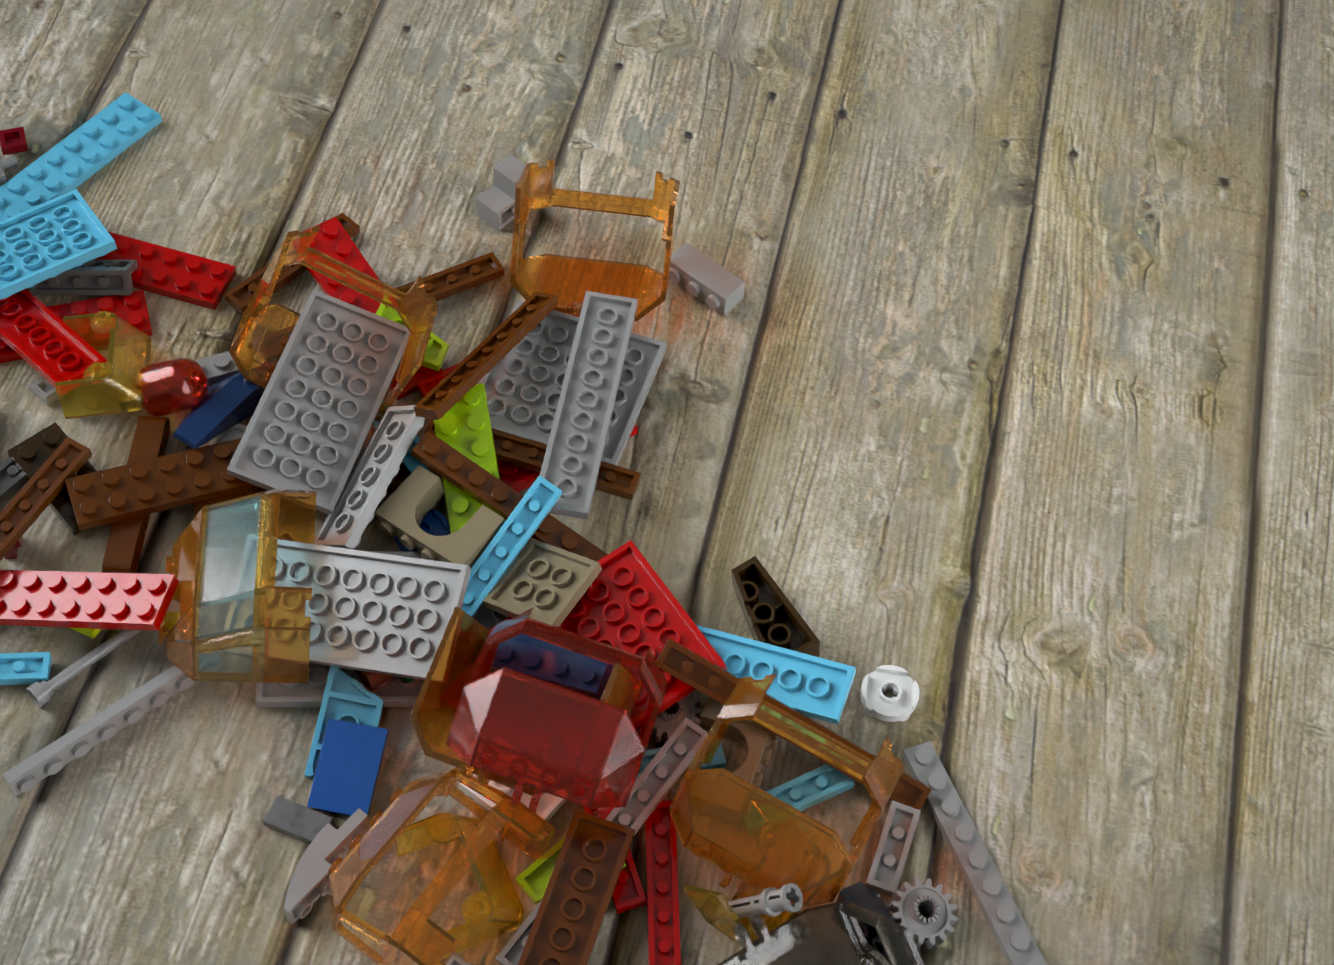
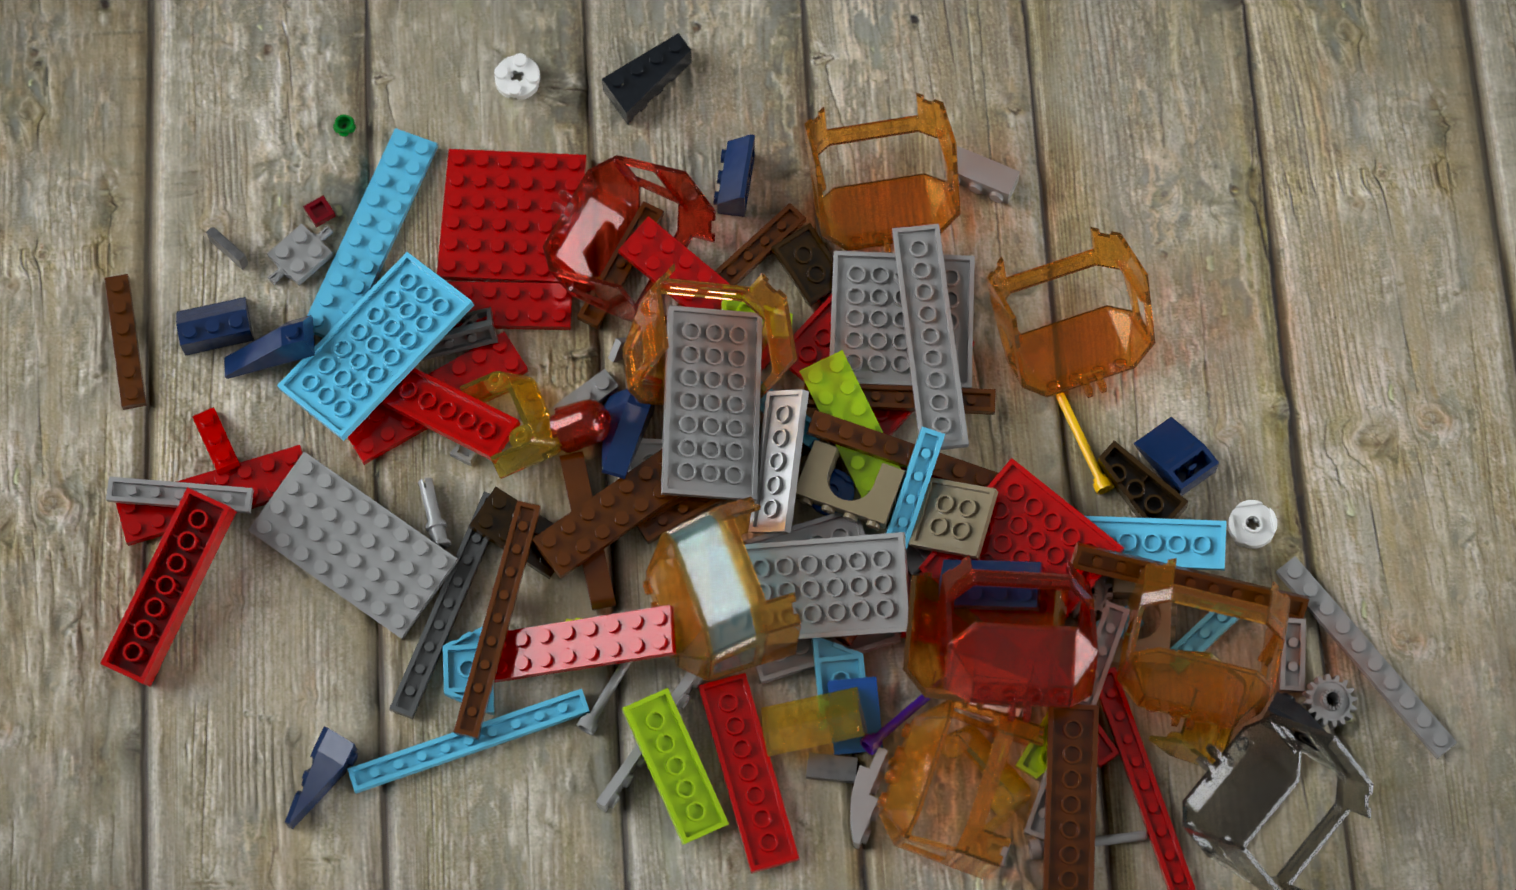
camera: 10 degrees left, 15 degrees up
reddish brown plate [414,292,559,420] -> none
light grey brick [476,155,533,231] -> none
light grey pin [718,883,803,922] -> none
none -> green plate [333,114,356,137]
none -> red plate [437,149,587,286]
none -> white plate [494,53,540,100]
none -> clear red windscreen [543,155,716,327]
none -> black wedge [602,33,692,125]
none -> lime plate [622,688,729,845]
none -> red plate [698,673,799,874]
none -> dark blue slope [713,134,755,217]
none -> clear yellow slope [761,687,867,757]
none -> dark brown tile [771,223,833,307]
none -> dark purple piece [860,673,953,755]
none -> clear orange windscreen [987,227,1156,398]
none -> yellow piece [1056,391,1114,495]
none -> dark blue slope [1134,417,1219,496]

